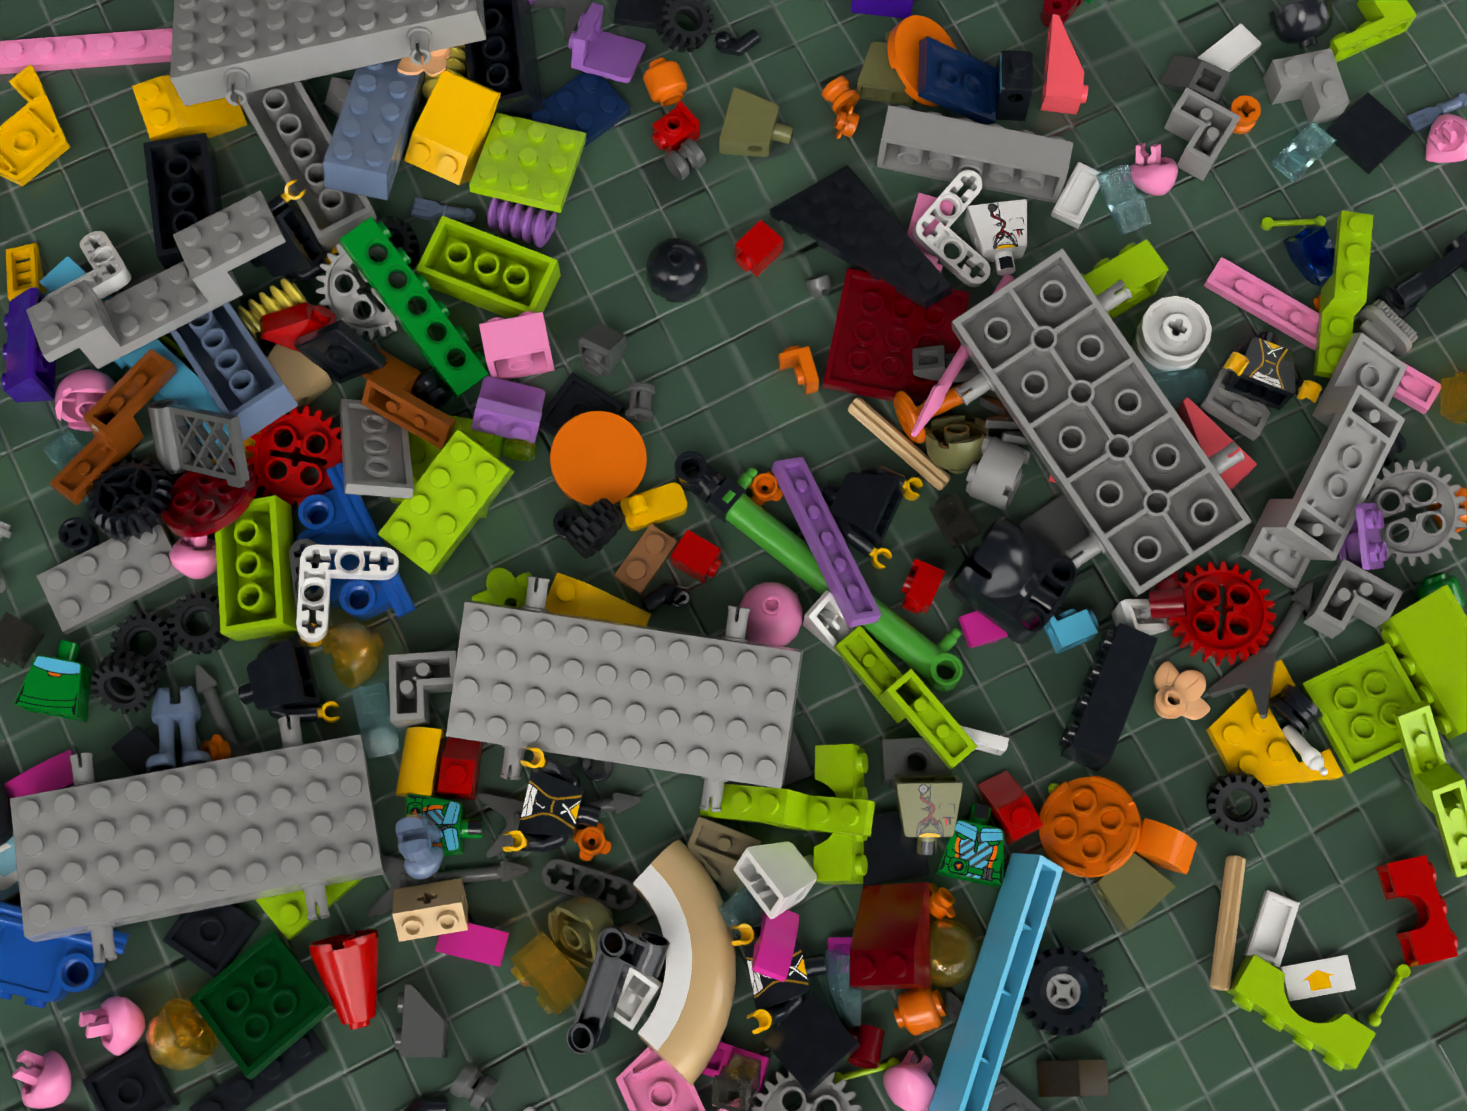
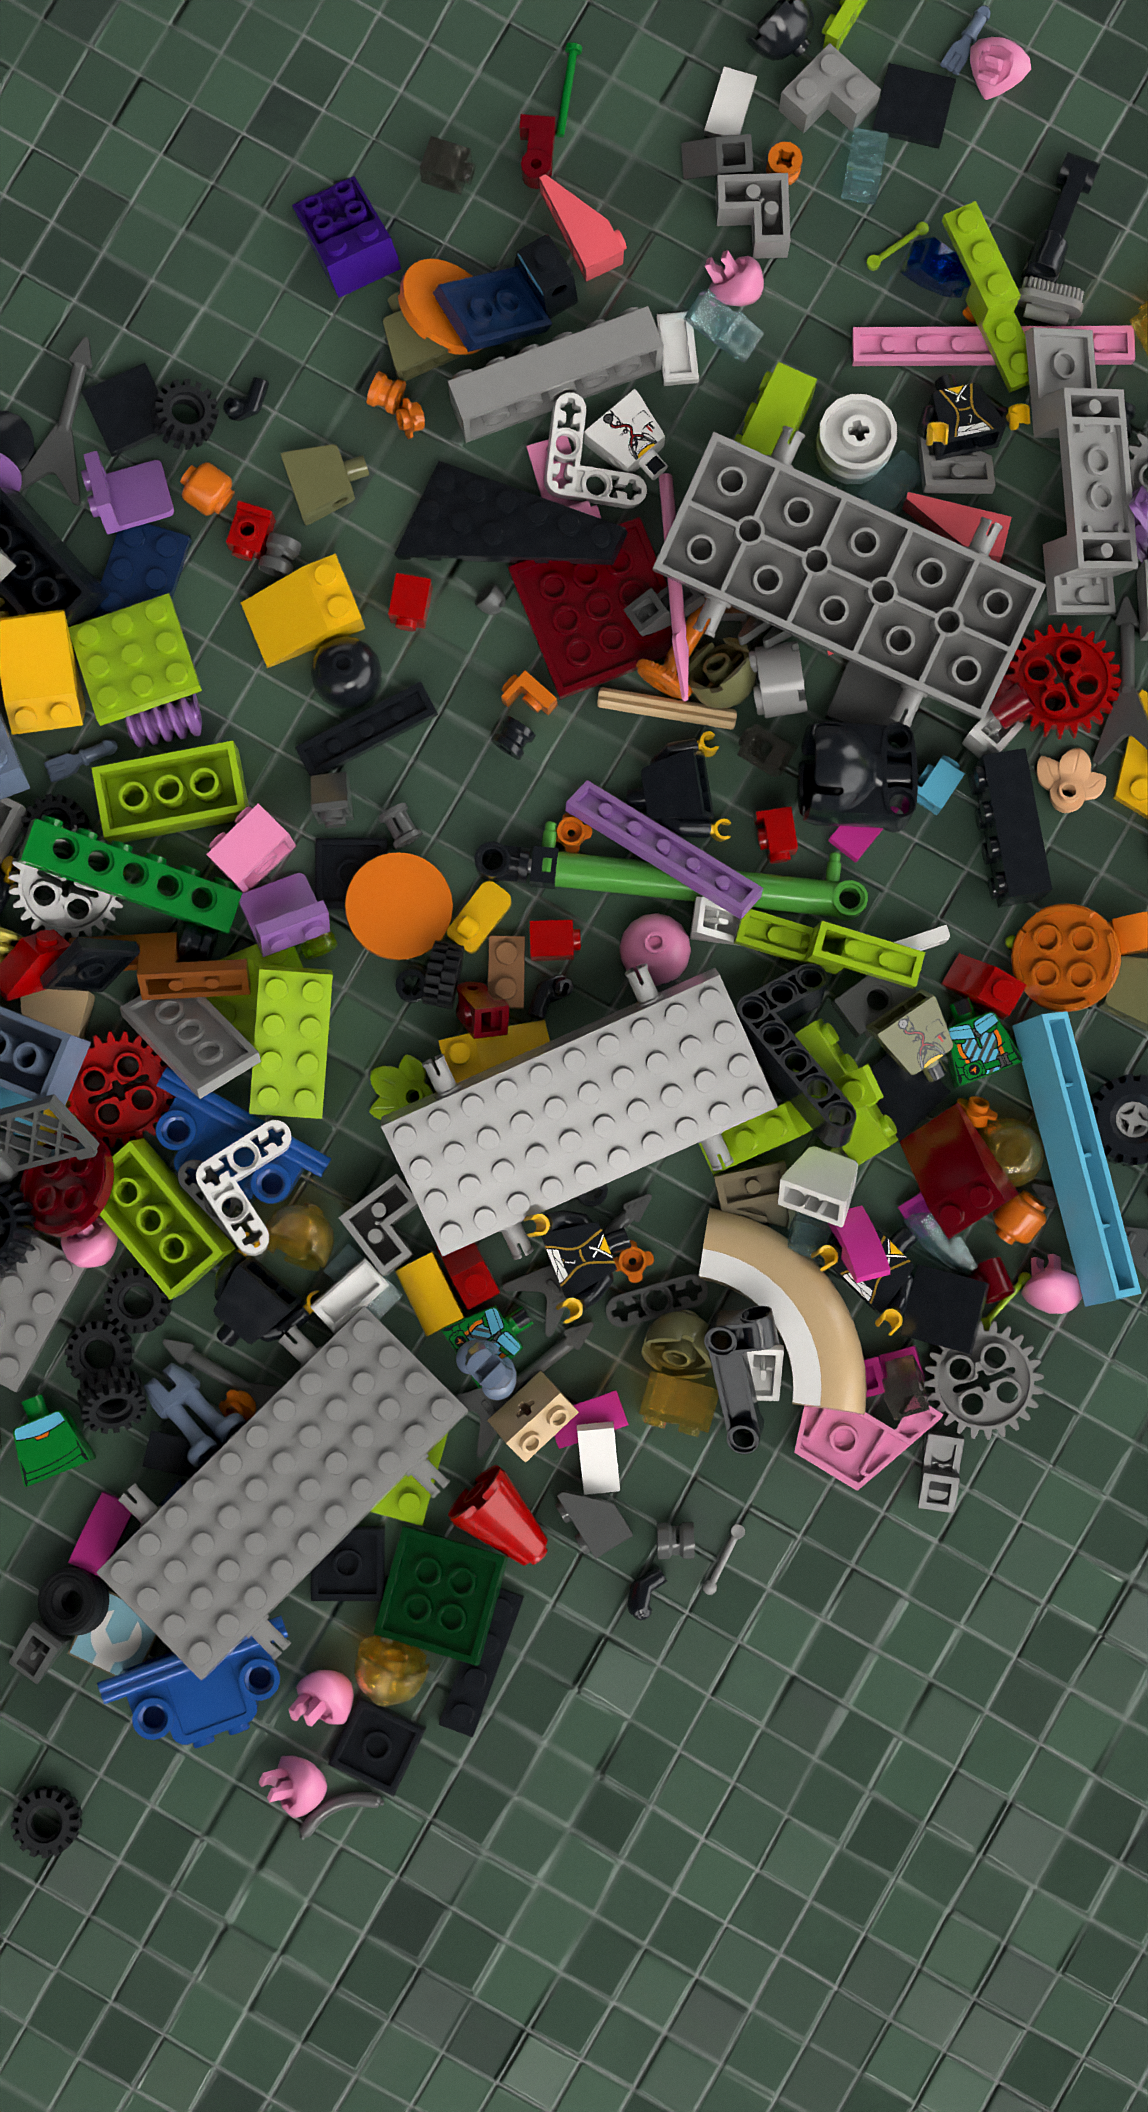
camera: 30 degrees left, 10 degrees up
none -> yellow slope [241,554,365,668]
none -> black plate [295,681,438,777]
none -> white tile [310,1257,389,1334]
none -> dark red leg [456,981,509,1039]
none -> black wheel [491,716,536,760]
none -> white tile [577,1421,620,1495]
none -> black beam [736,963,857,1147]

